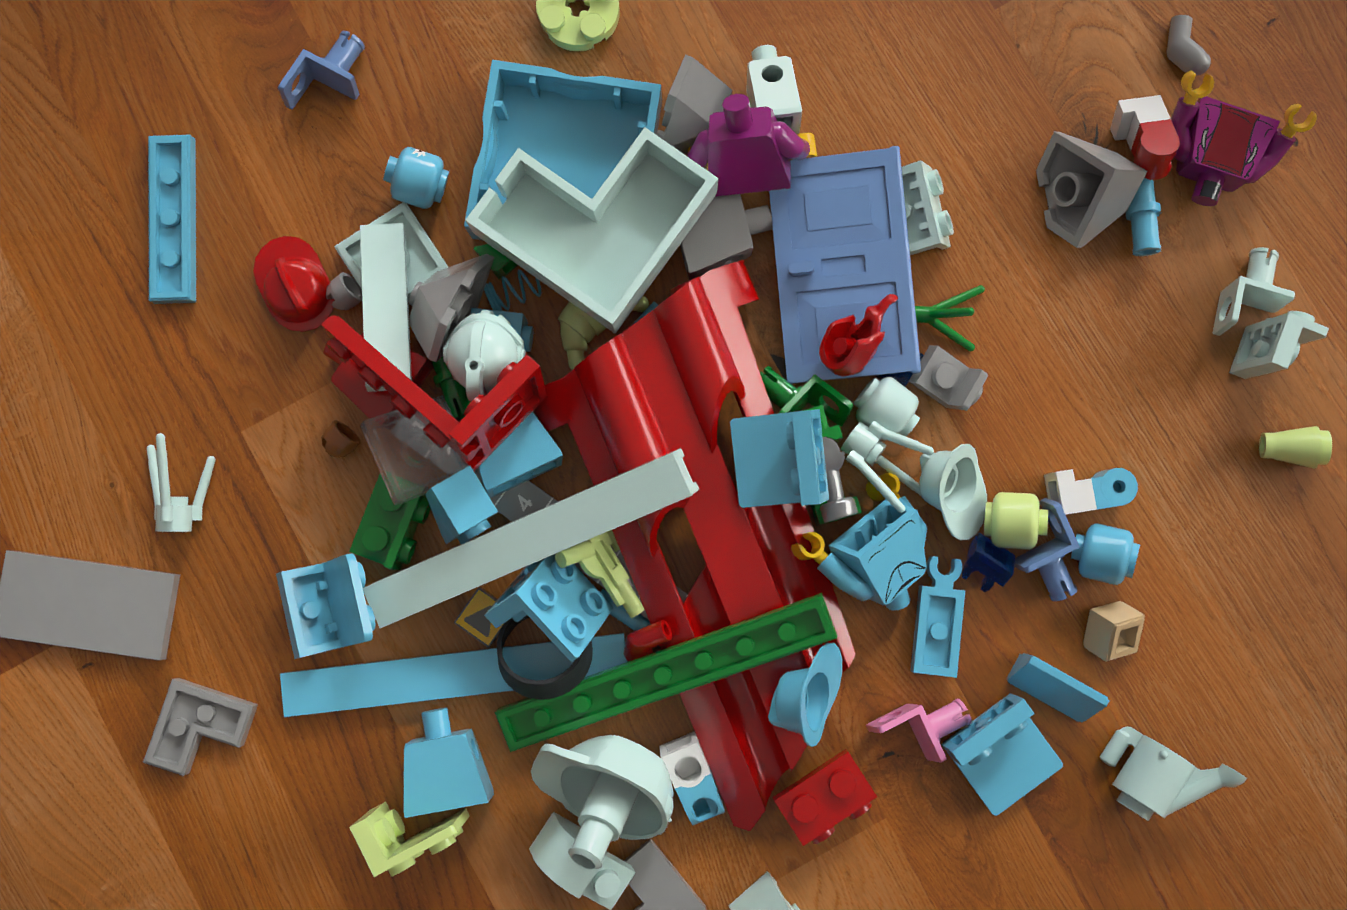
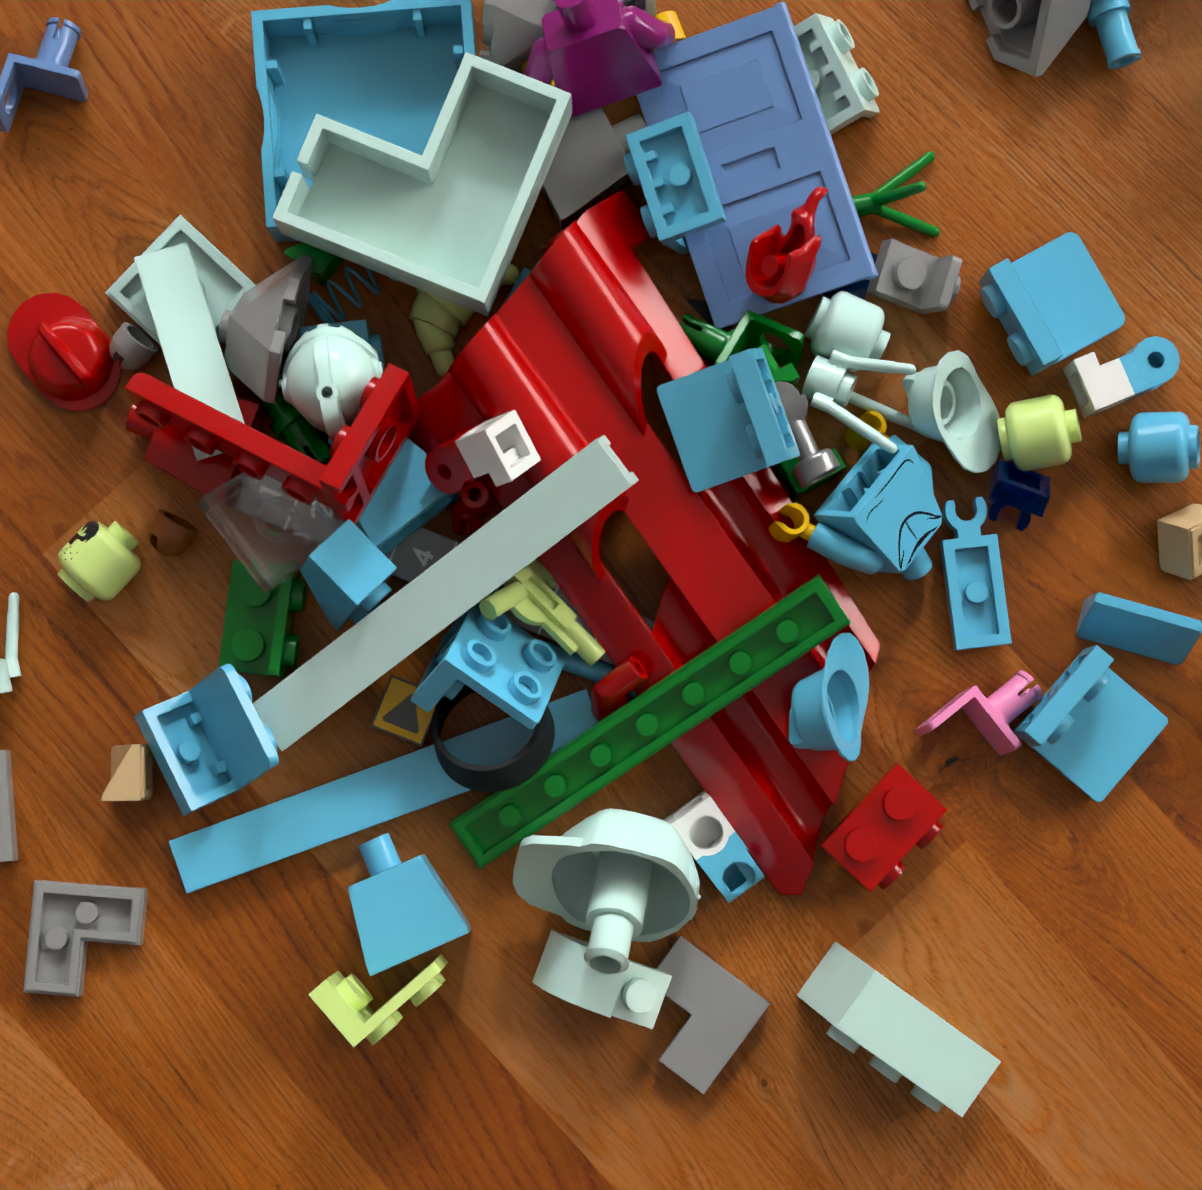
camera: 15 degrees left, 0 degrees up
medium azure head [383,147,450,209] -> none
medium blue bracket [1011,498,1080,601] -> none
none -> yellowish green head [57,521,141,603]
none -> tan slope [100,744,154,801]
none -> white leg [425,410,541,494]
none -> red arm [450,480,496,535]
none -> medium azure bracket [624,111,727,255]
none -> medium azure bracket [978,232,1125,376]

